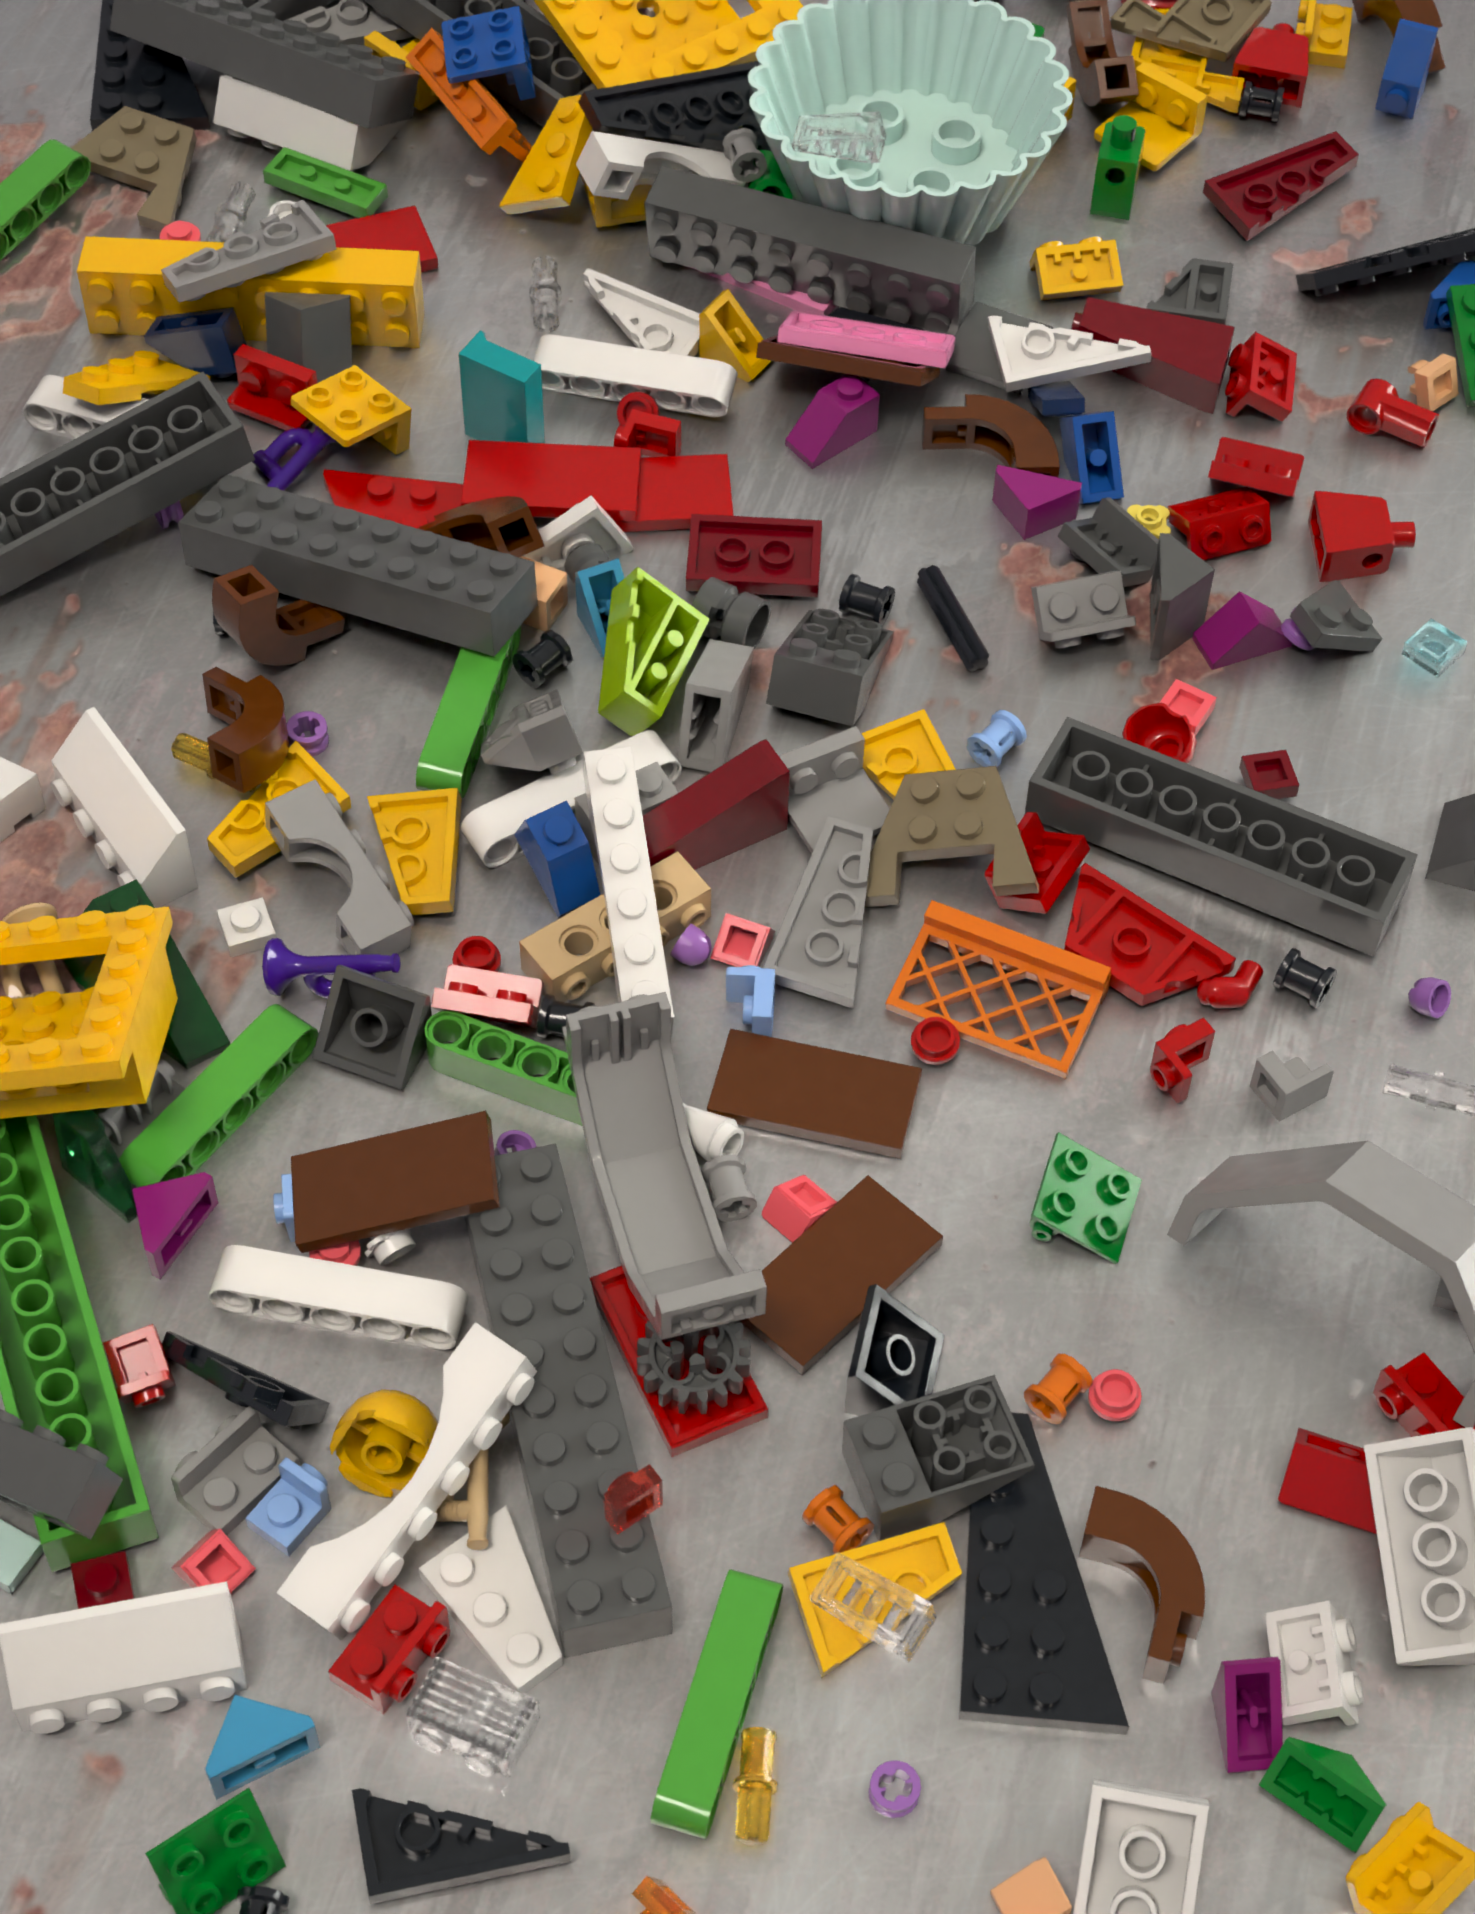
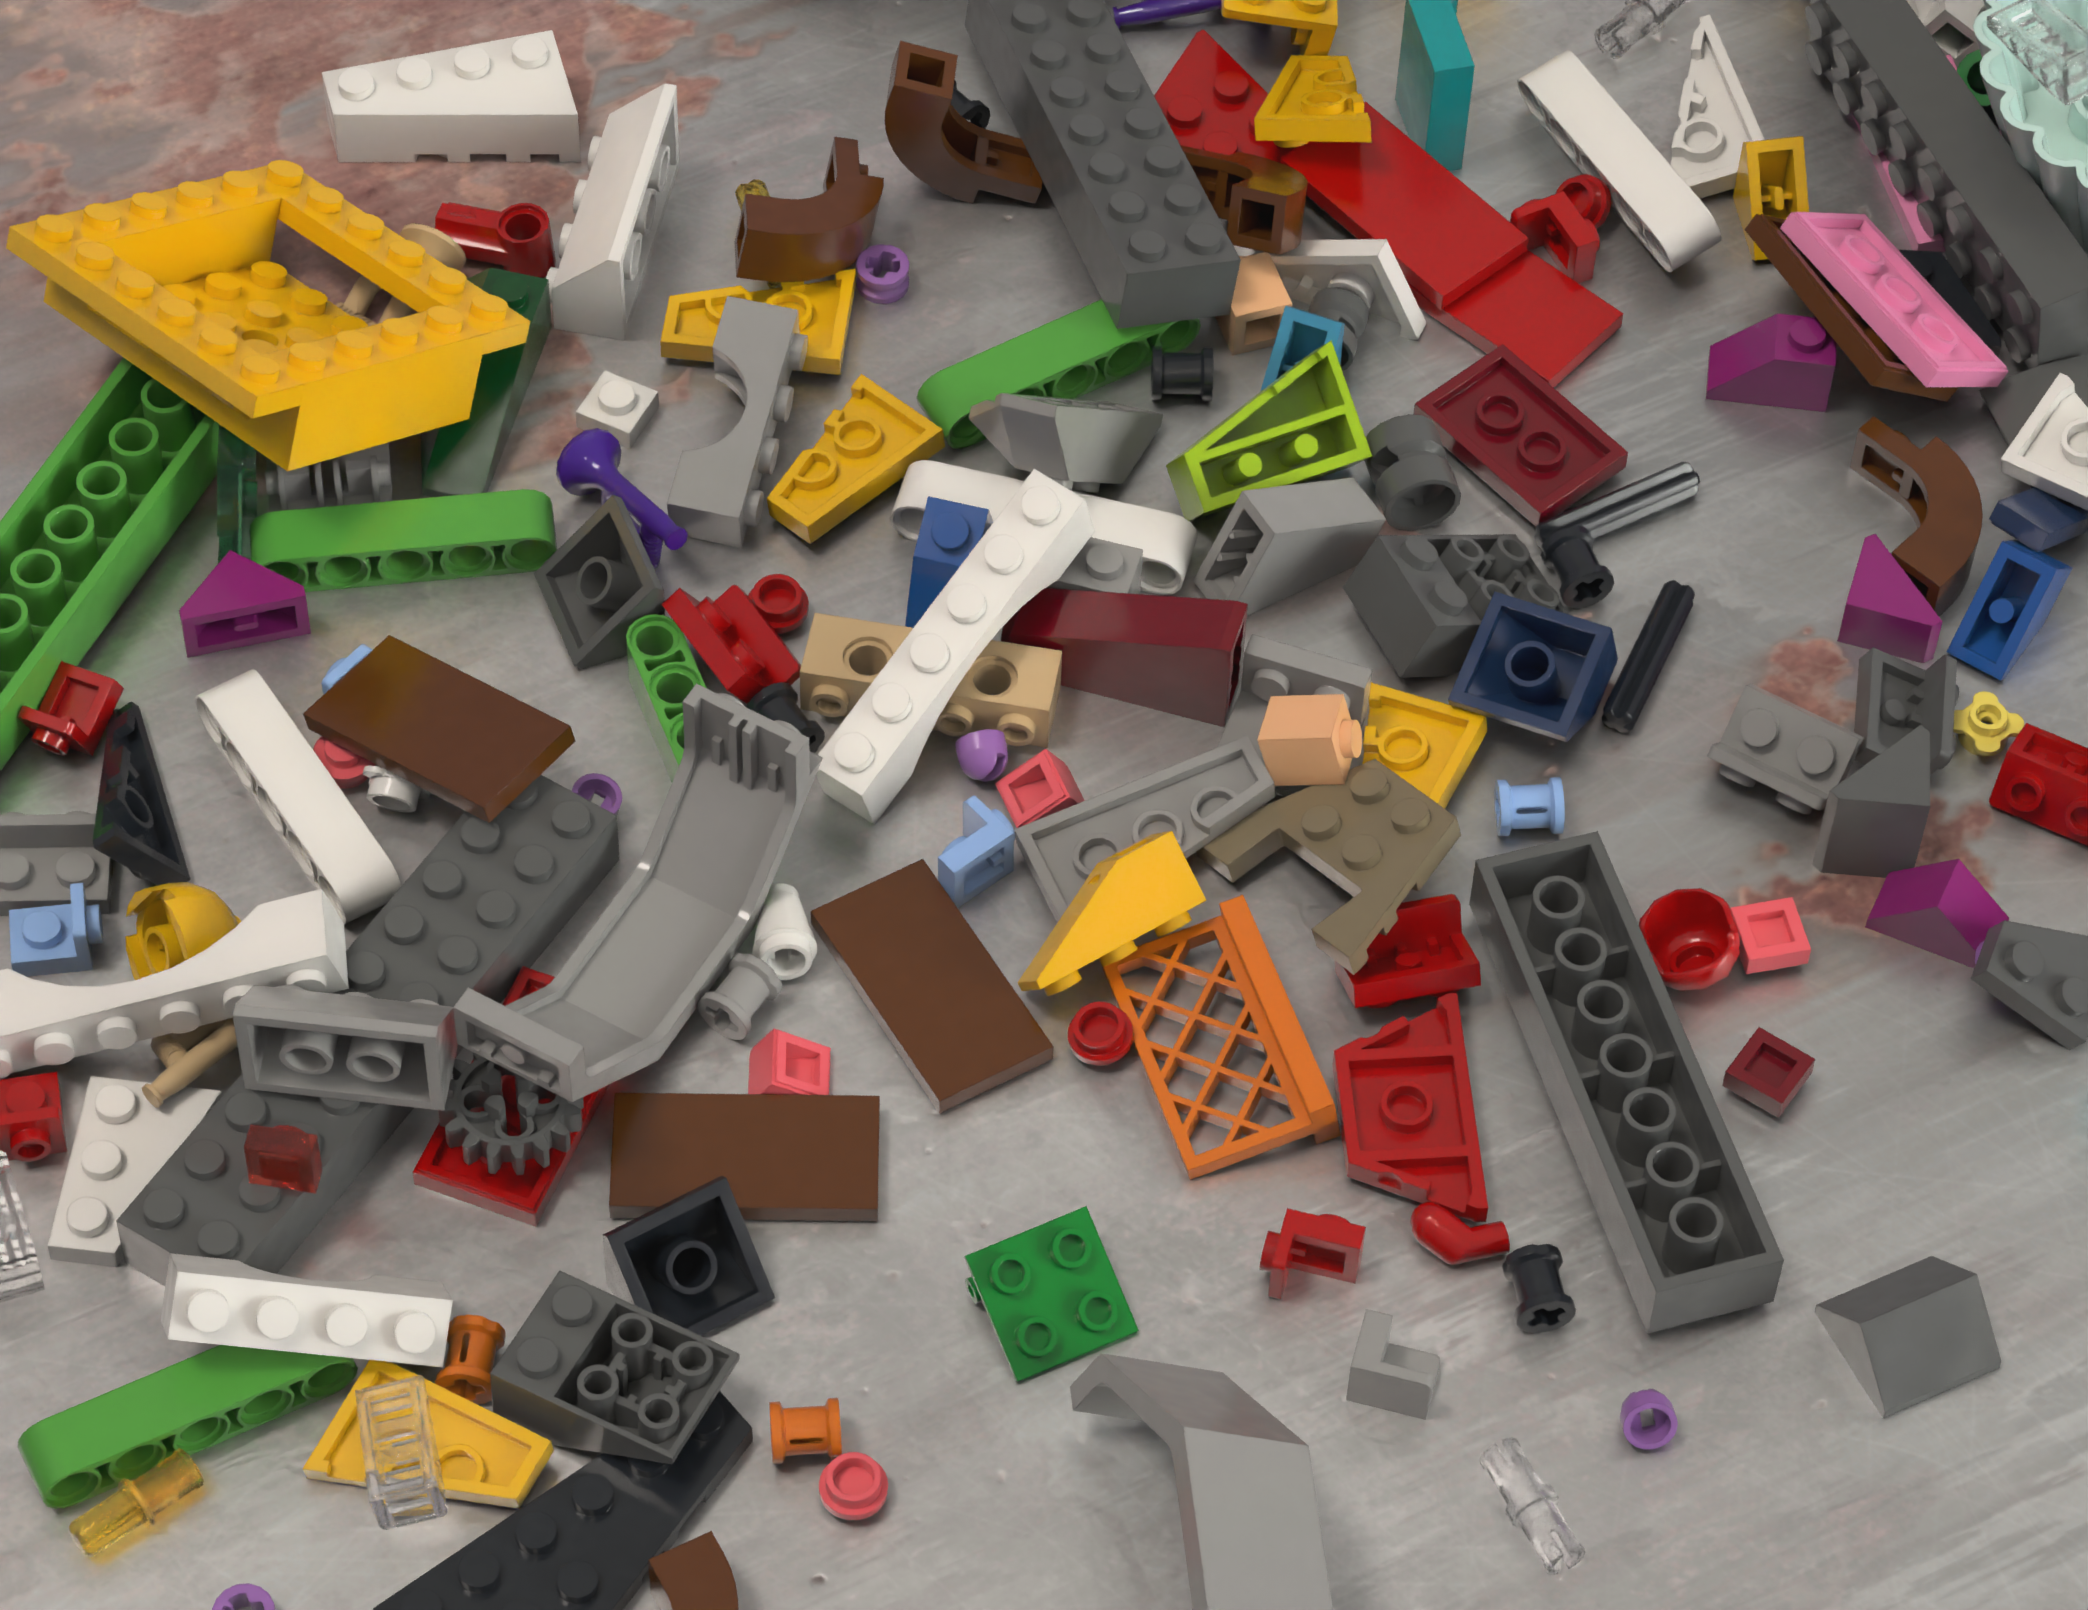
camera: 45 degrees right, 0 degrees up
none -> white arch [161,1253,453,1367]
none -> light grey slope [233,985,458,1111]
none -> red piece [435,202,556,278]
none -> yellow slope [1017,831,1207,996]
none -> yellow wing [1254,55,1372,148]
none -> light nougat brick [1257,694,1362,786]
none -> dark blue slope [1448,591,1618,742]
none -> axle [1534,462,1700,550]

